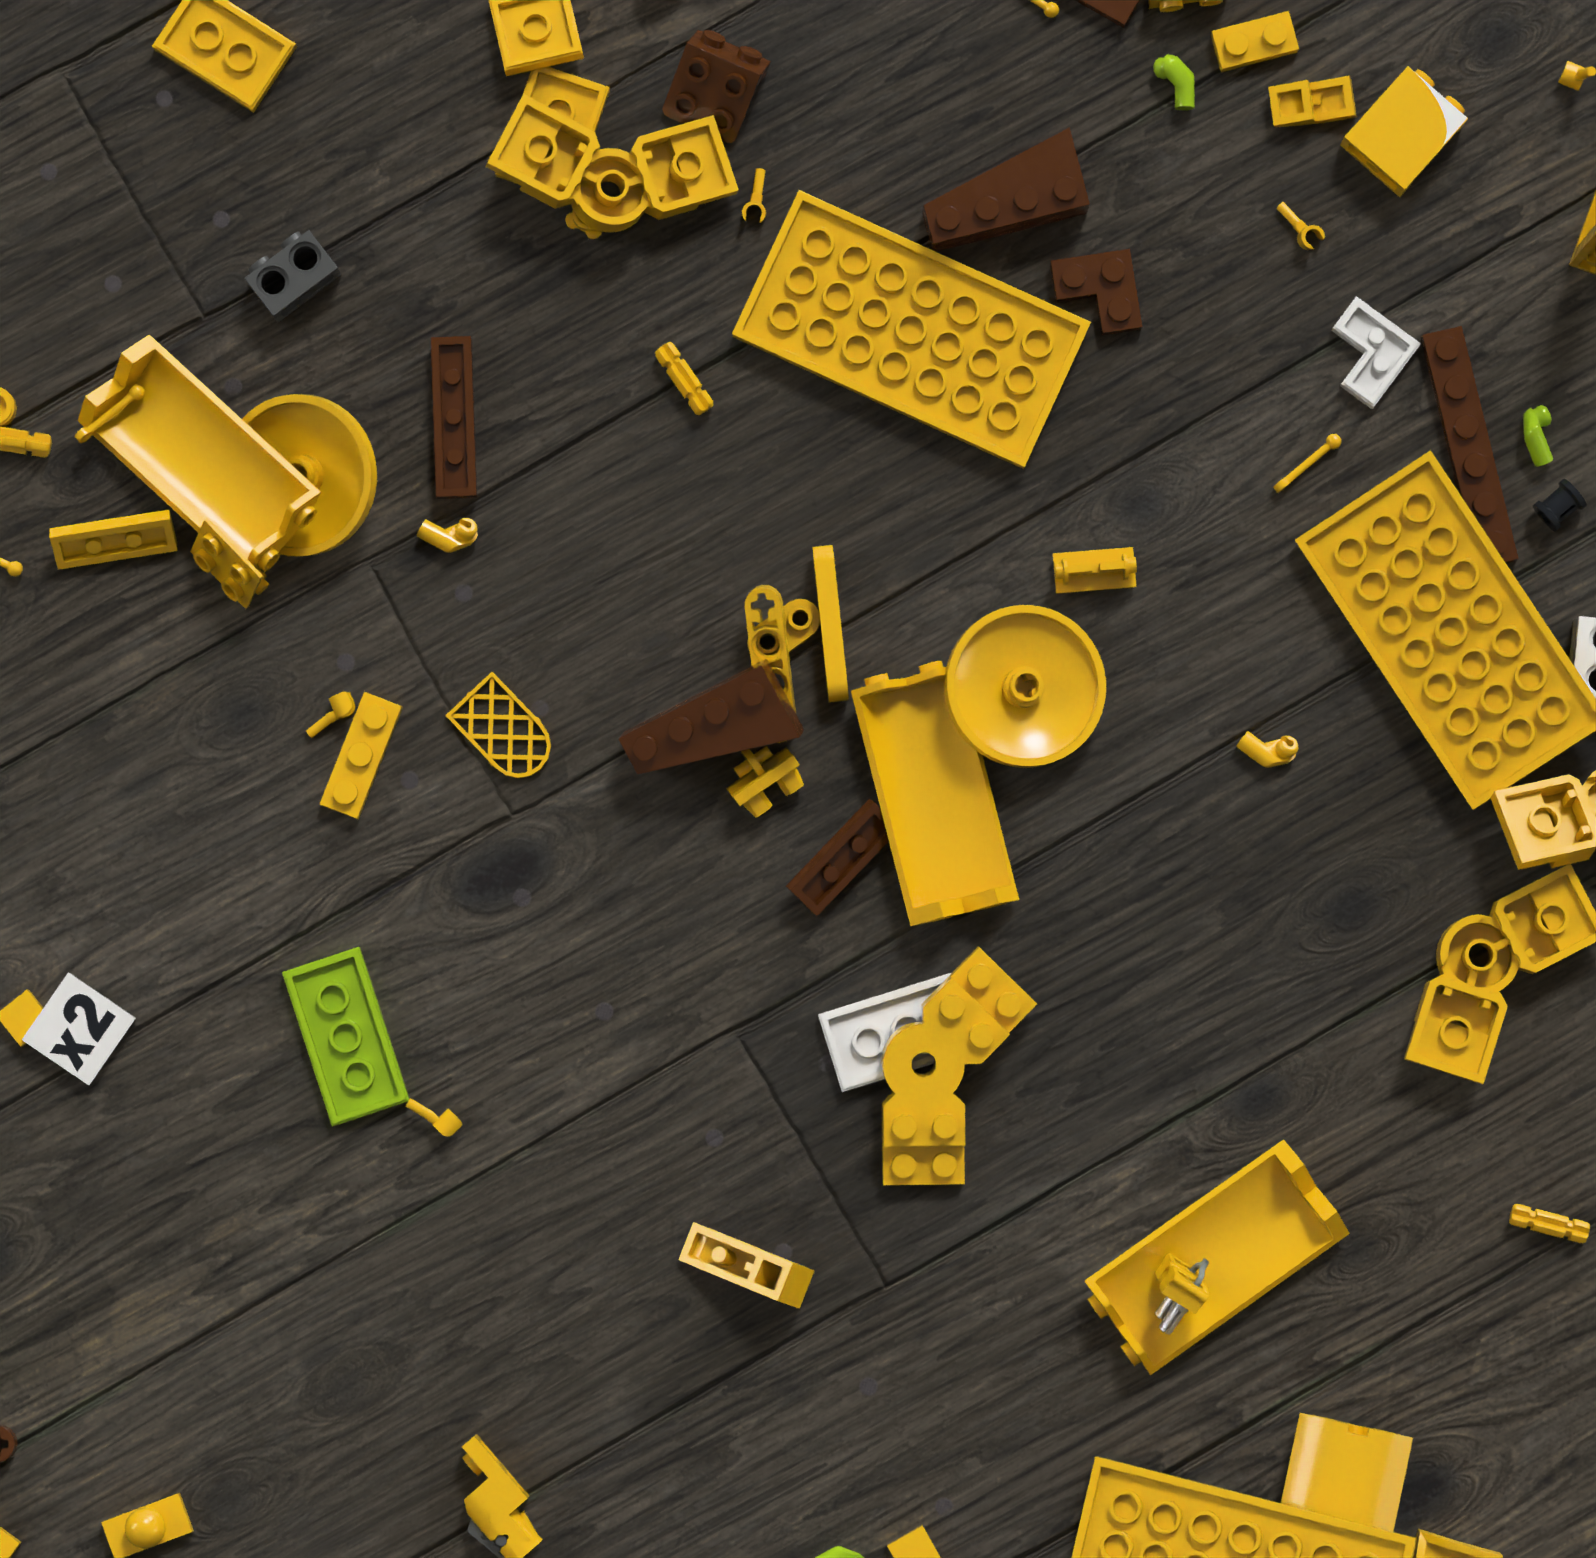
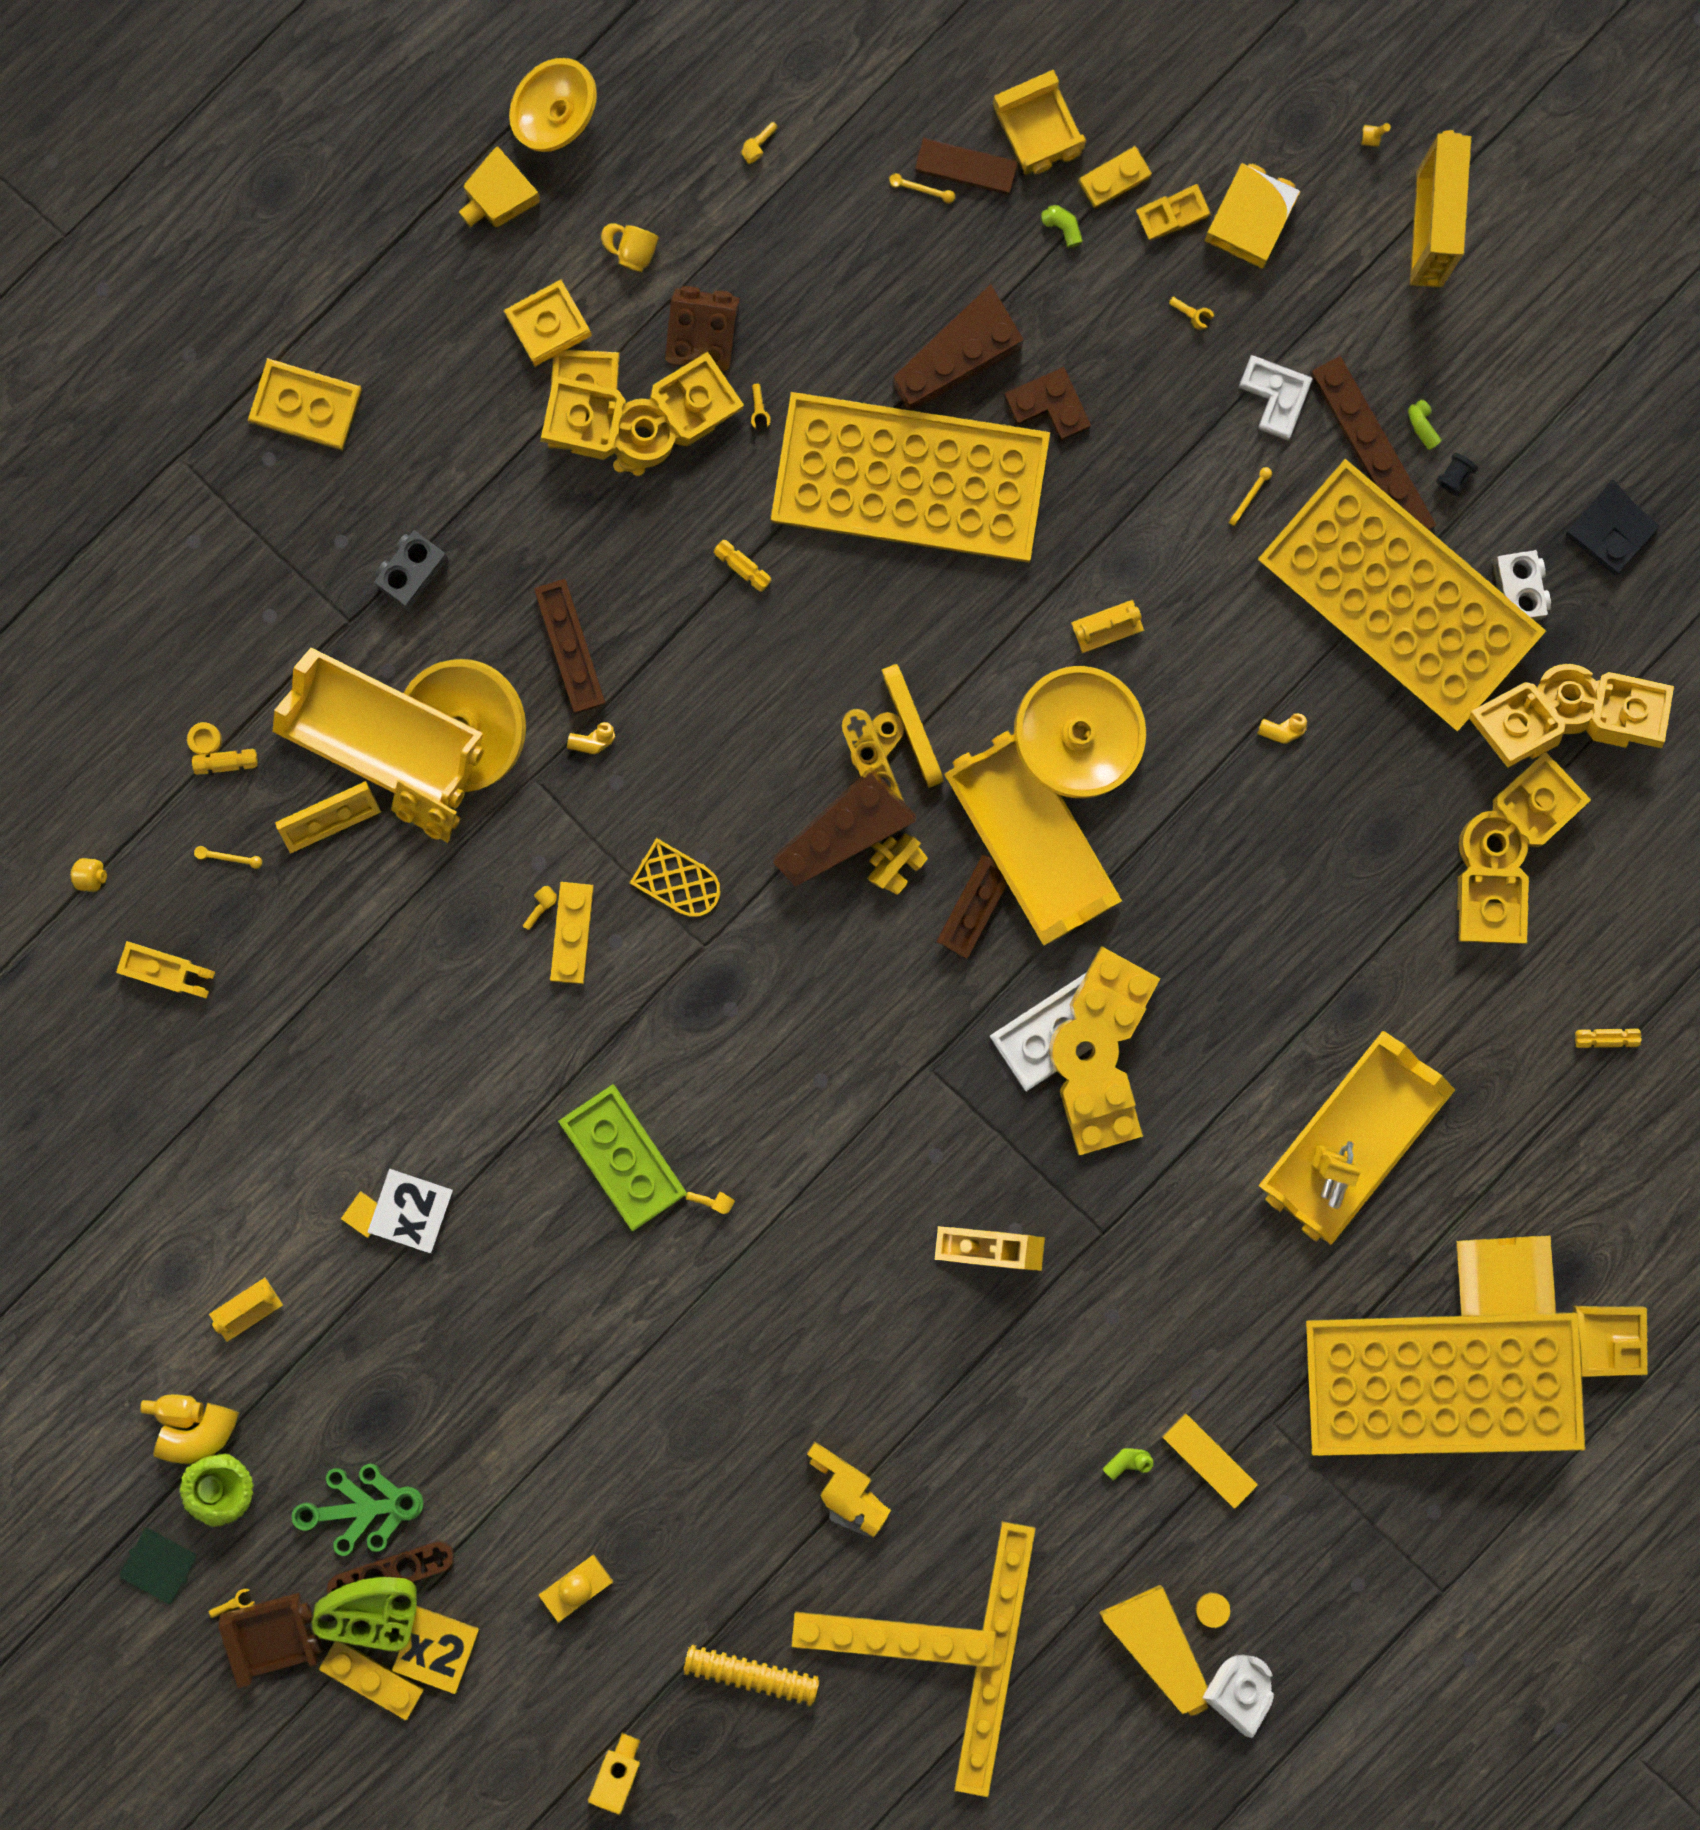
camera: 20 degrees left, 0 degrees up
yellow hinge [75,385,145,443] -> none

